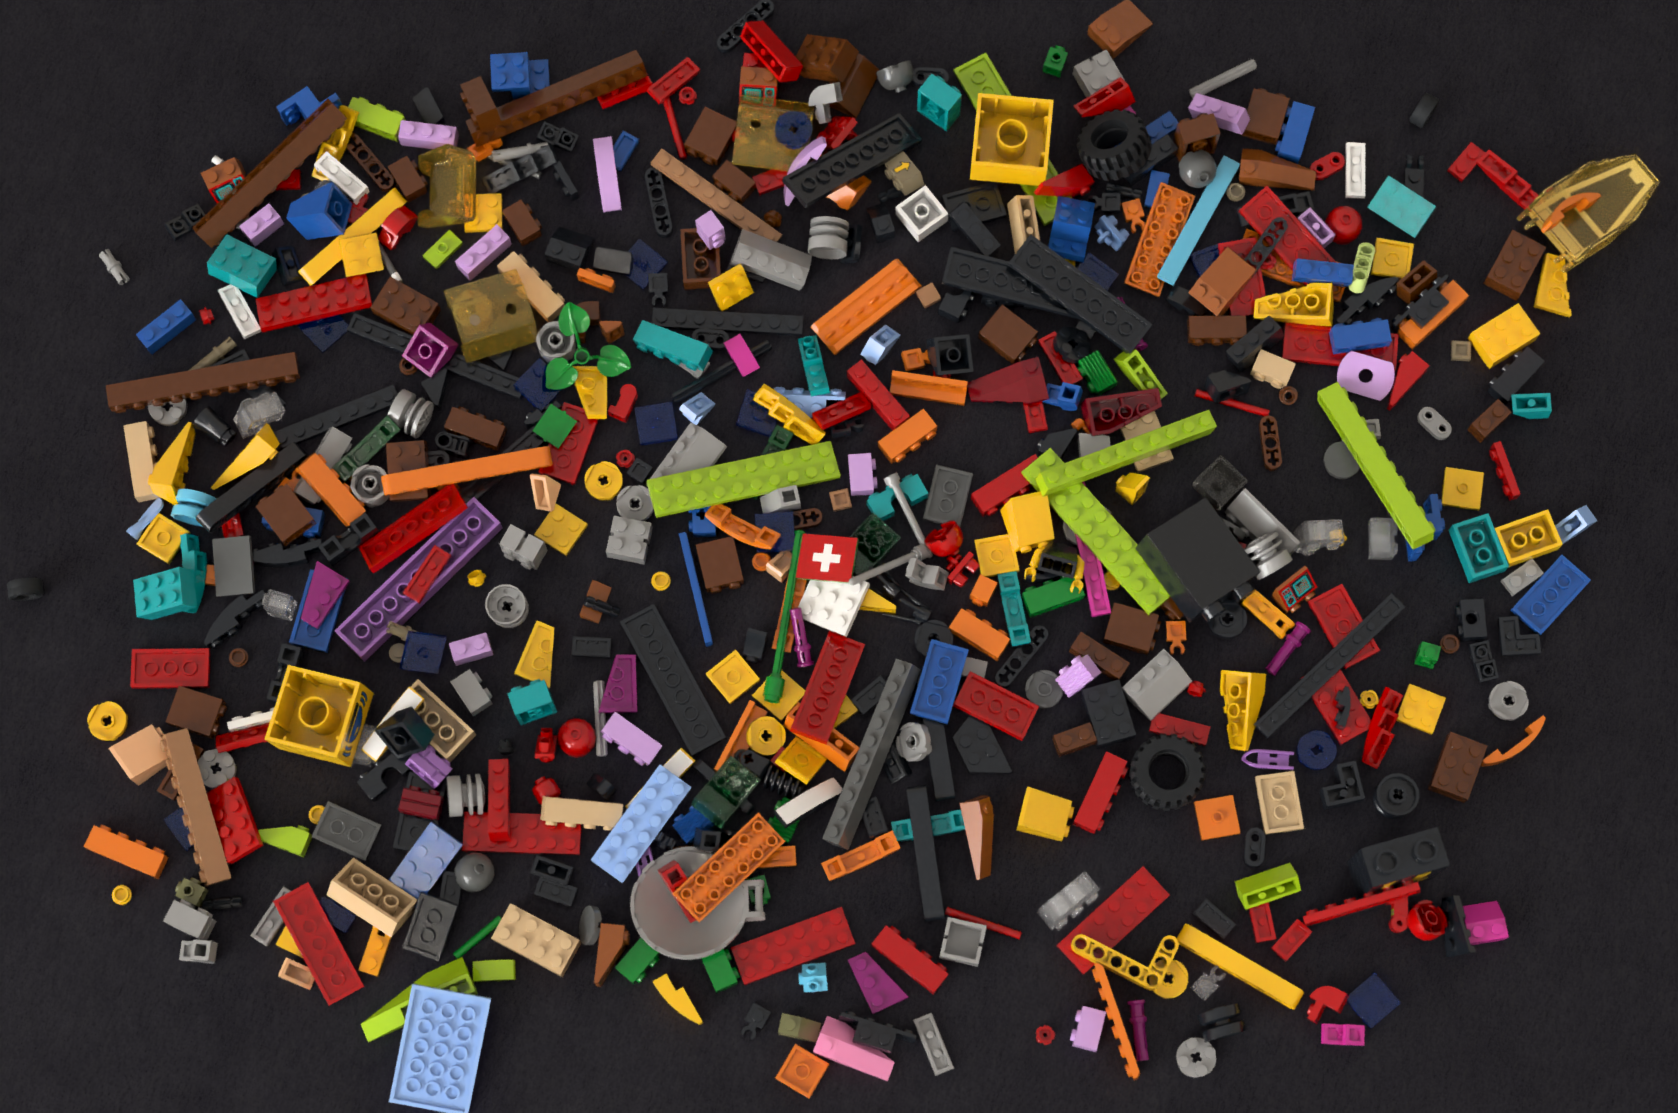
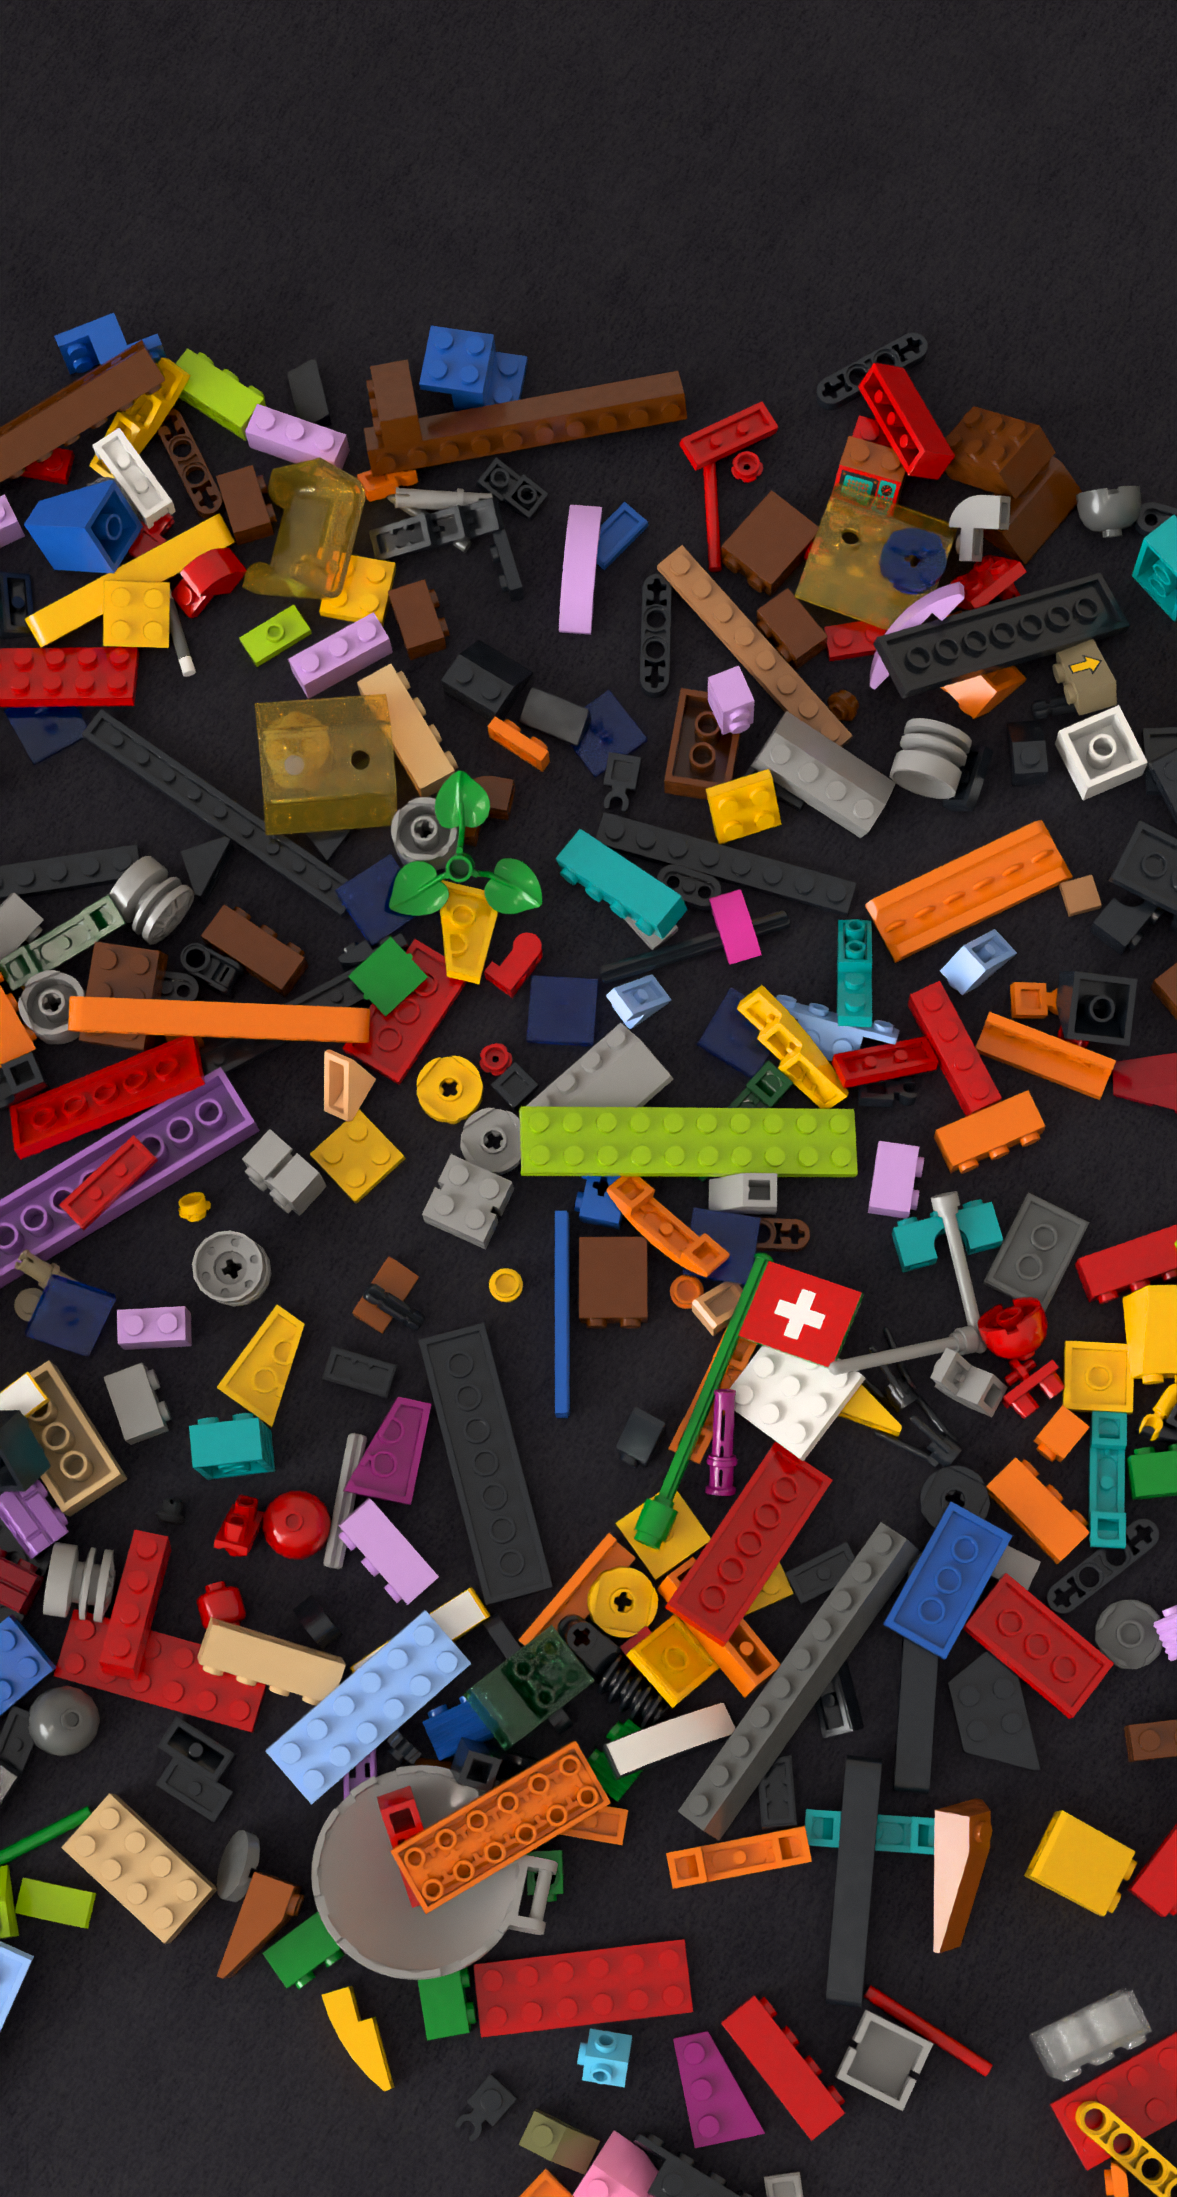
camera: 20 degrees right, 0 degrees up
reddish brown brick [370,277,441,336] -> none
reddish brown plate [399,358,418,375] -> none
magenta slope [402,323,459,377] -> none
red plate [597,74,652,109] -> none
dark orange slope [599,321,625,344] -> none
yellow plate [706,650,760,704] -> none
medium nougat tile [829,488,852,512] -> none
clear green slope [849,512,901,577] -> none
light grey plate [896,722,932,762] -> none

